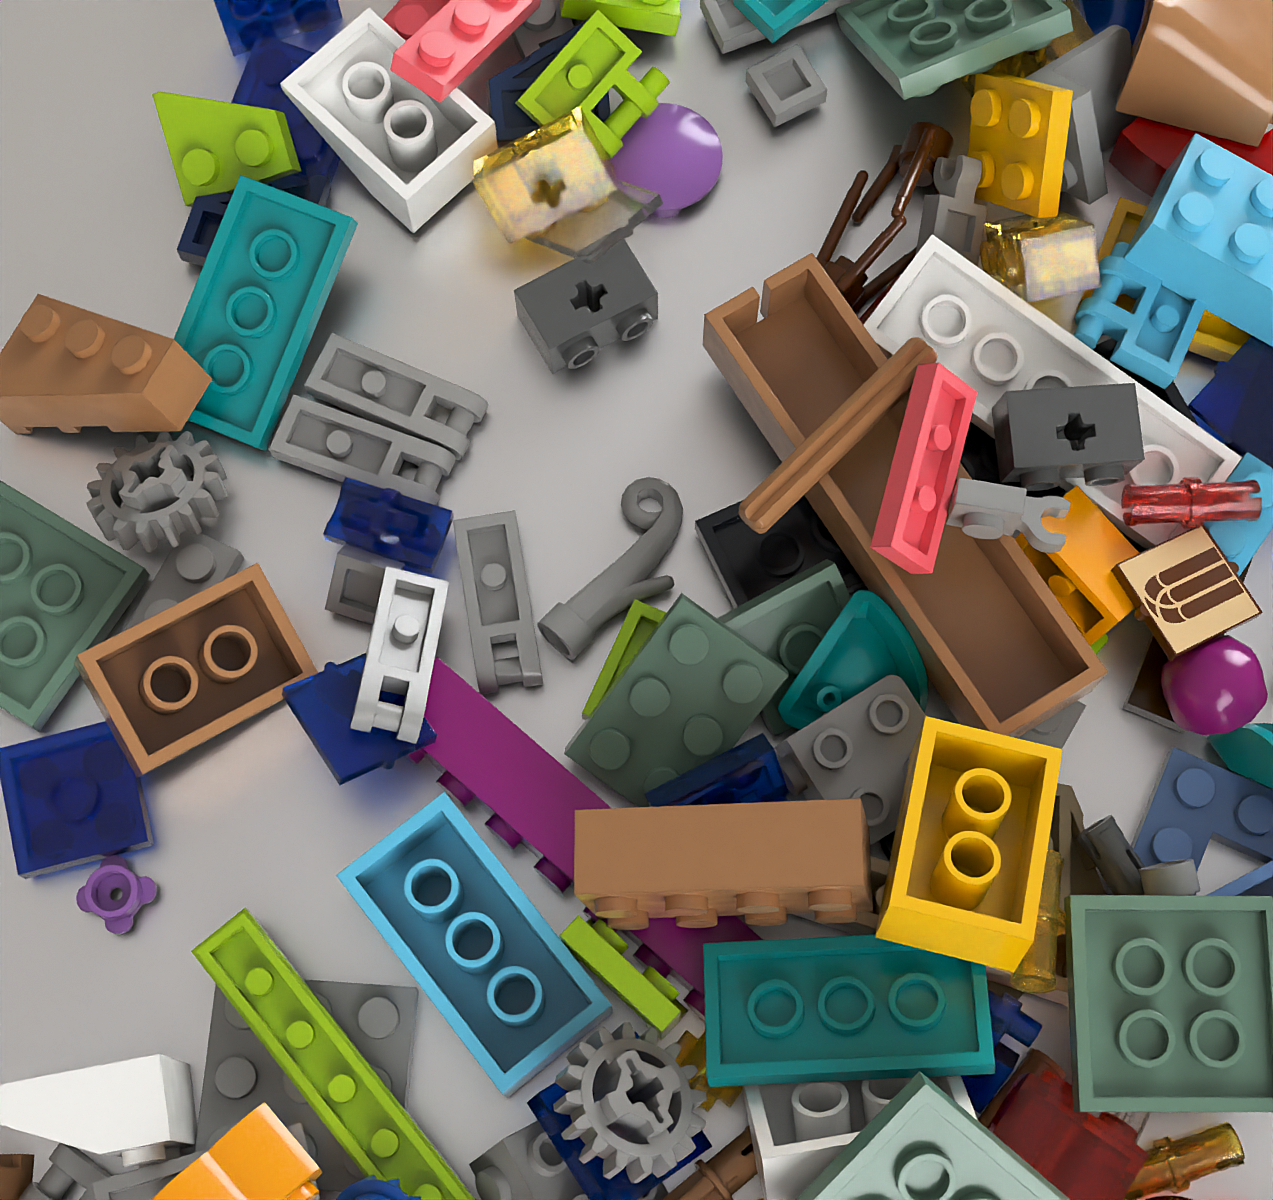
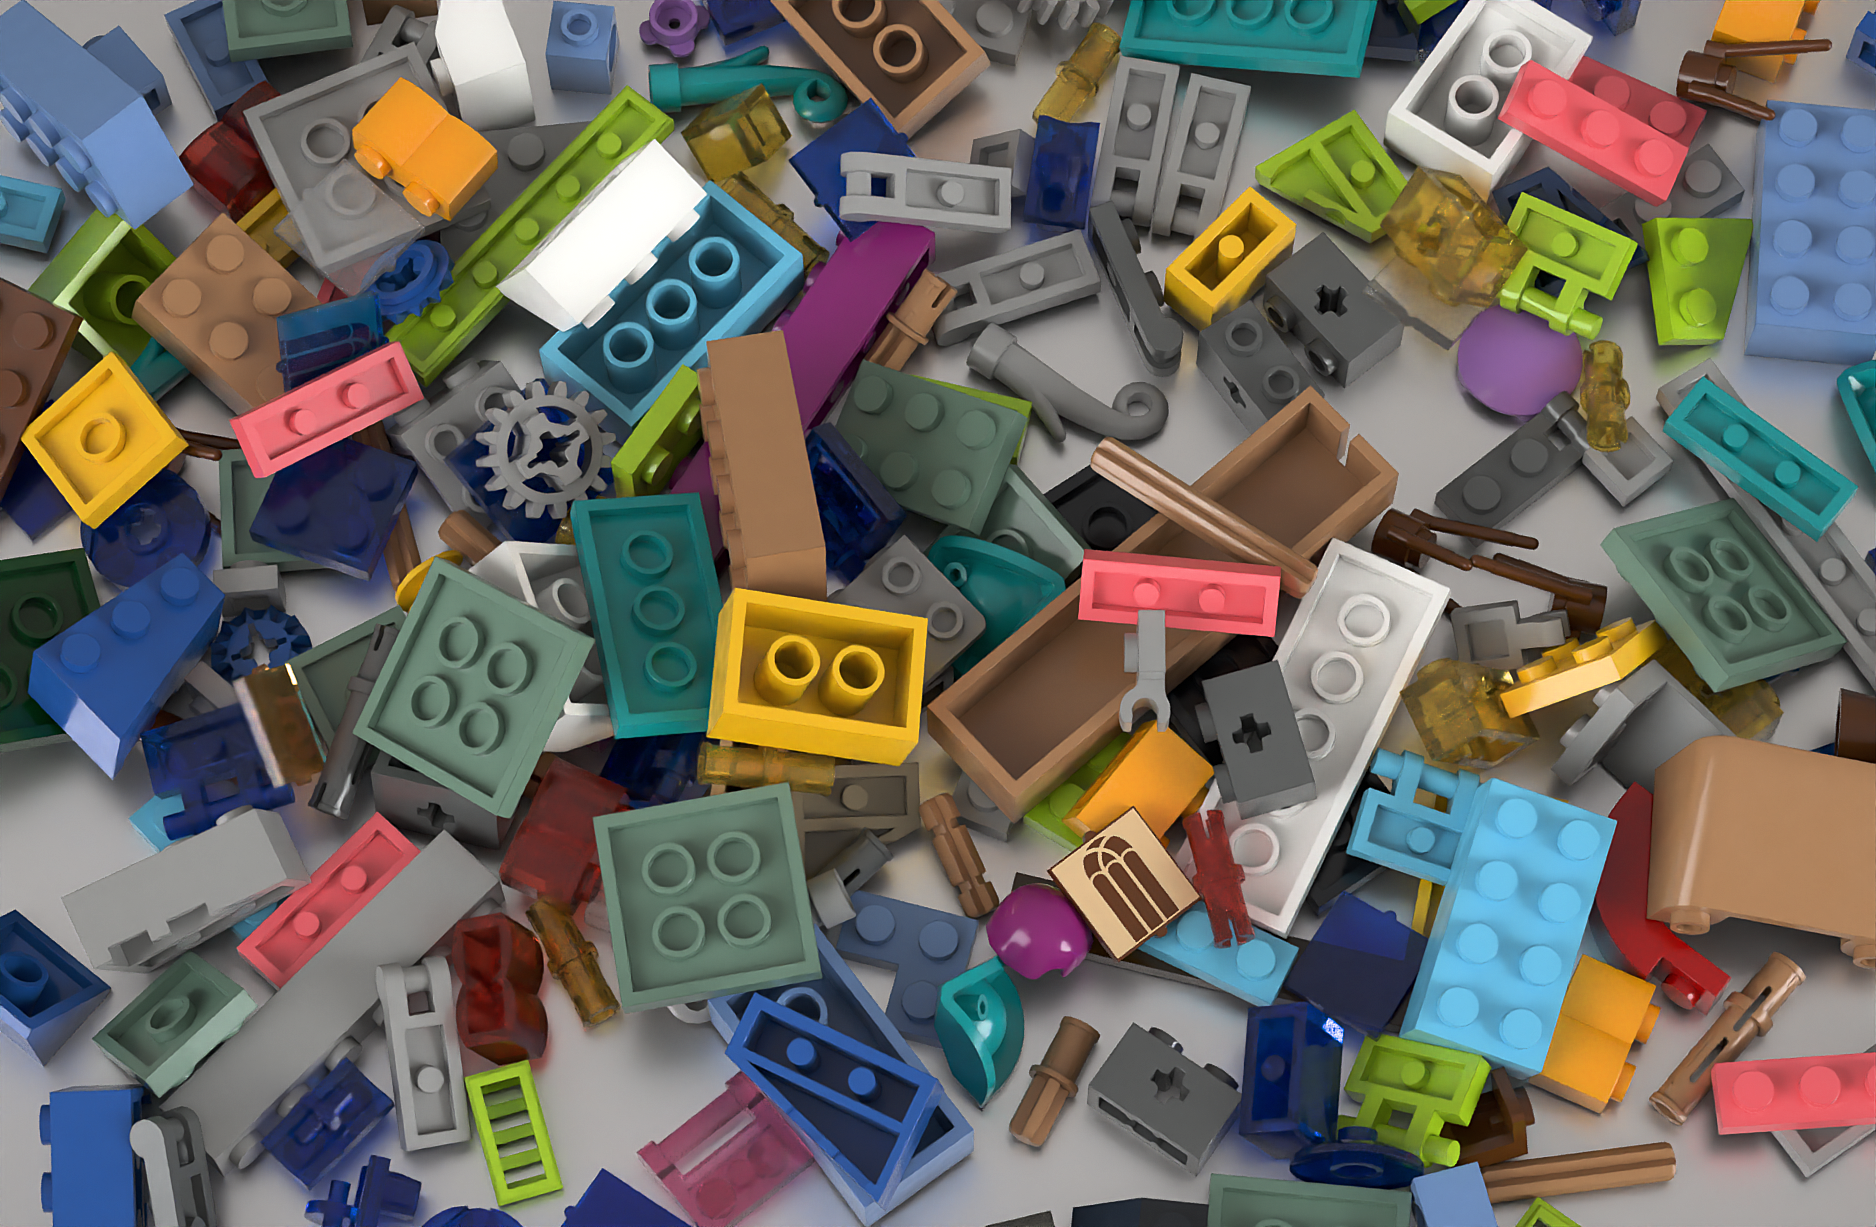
camera: 80 degrees right, 5 degrees down
none -> white slope [496,139,707,332]
none -> medium blue brick [545,1,619,95]
none -> teal plant [648,46,848,124]
none -> clear yellow panel [681,83,792,183]
none -> clear yellow pin [720,171,830,281]
none -> medium nougat axle [858,268,958,371]
none -> medium nougat axle [919,793,999,919]
none -> clear yellow axle [1032,23,1121,135]
none -> dark grey plate [1088,200,1184,377]
none -> yellow brick [1164,186,1297,332]
none -> dark grey brick [1196,300,1325,435]
none -> lime wing [1255,109,1423,243]
none -> dark grey plate [1434,391,1607,548]
none -> clear yellow pin [1580,340,1631,452]

